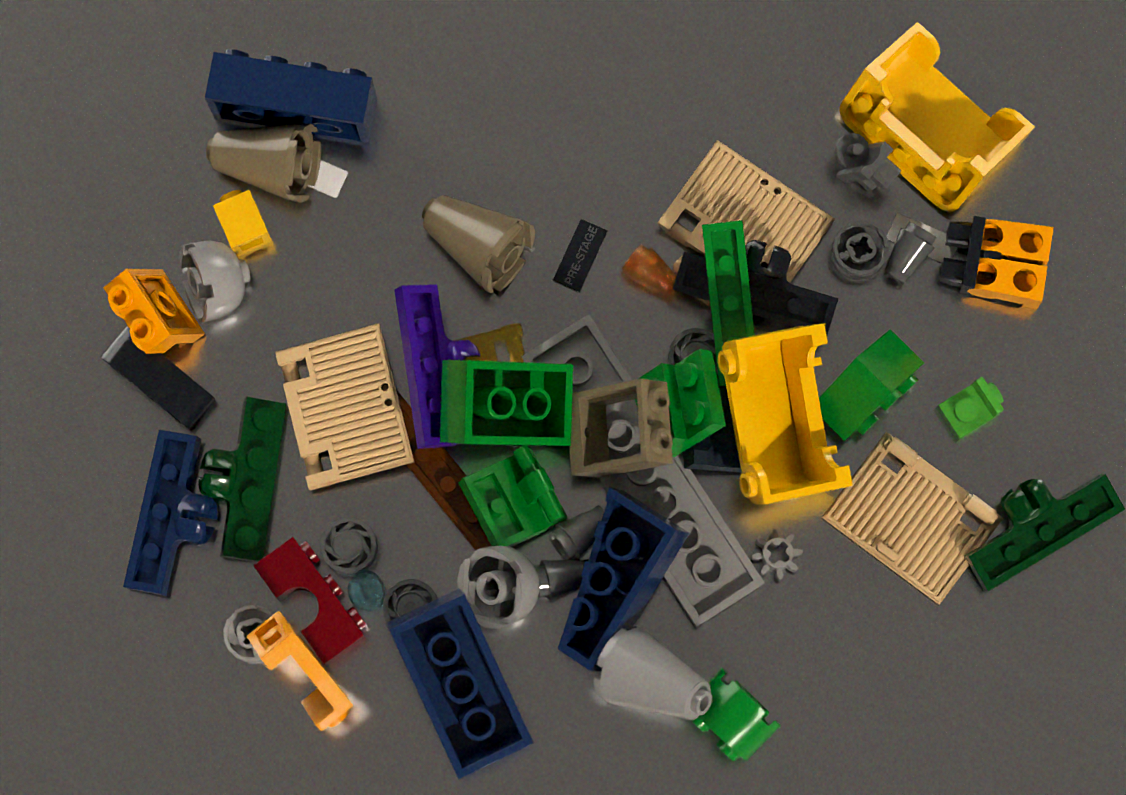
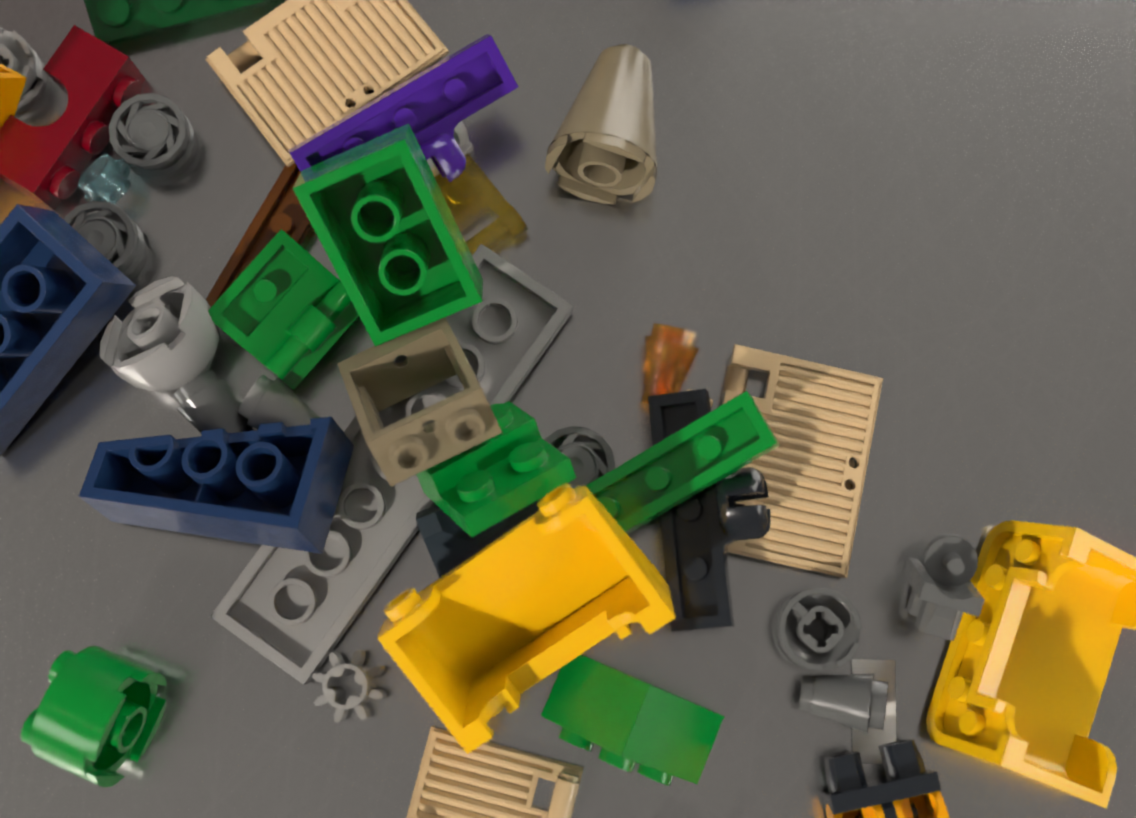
camera: 70 degrees right, 0 degrees up
black sticker [553,219,608,292] -> none
light grey cone [594,625,712,720] -> none

